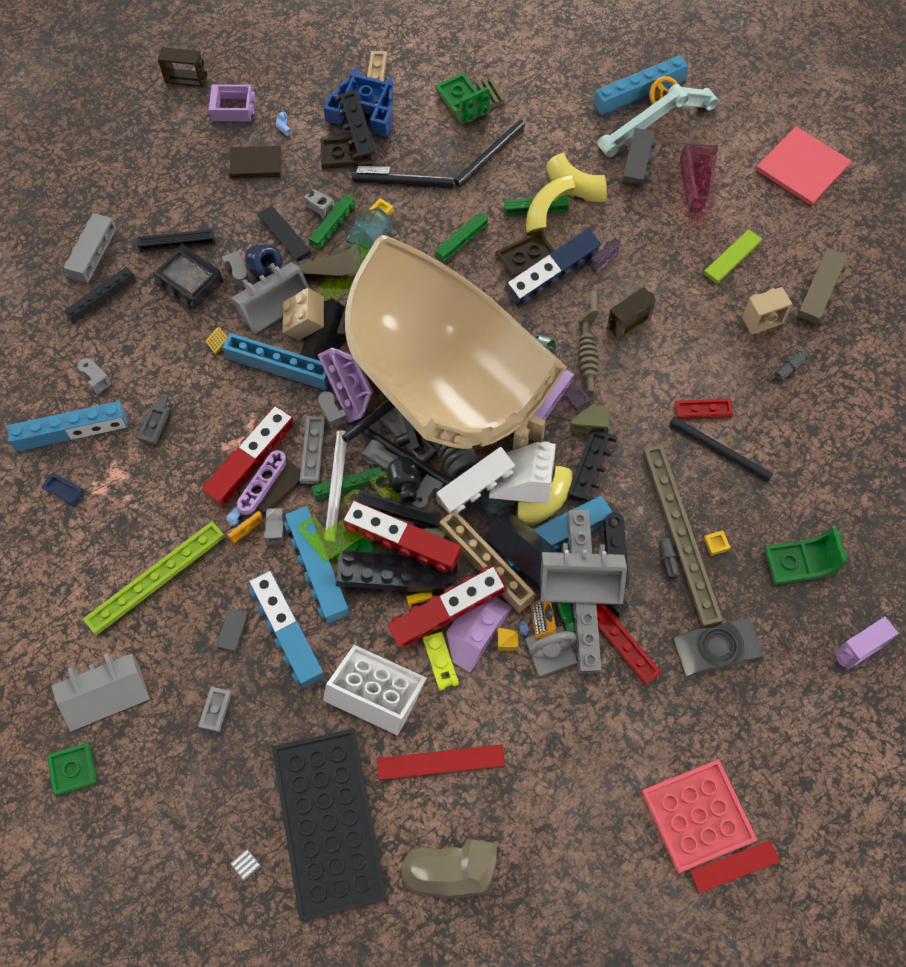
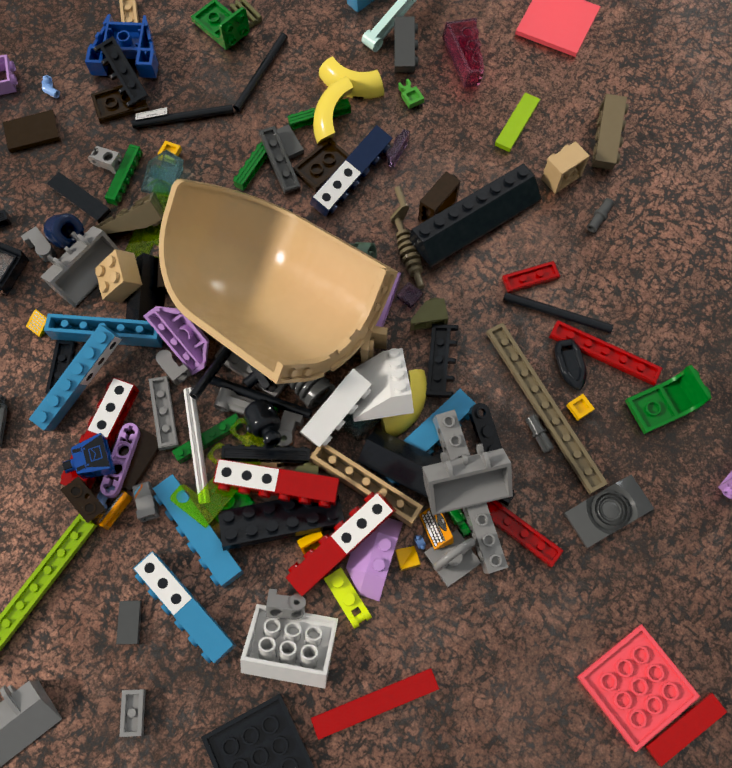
camera: 15 degrees left, 5 degrees up
none -> dark azure brick [29,324,123,431]
none -> black tile [45,340,77,394]
none -> dark brown window [61,476,107,524]
none -> torso [63,433,116,479]
none -> dark grey tile [258,126,301,194]
none -> light grey leg [266,589,306,620]
none -> dark grey tile [277,124,304,160]
none -> bright green plate [398,79,424,109]
none -> black slope [409,163,542,267]
none -> red tile [549,320,663,386]
none -> black piece [554,339,587,390]

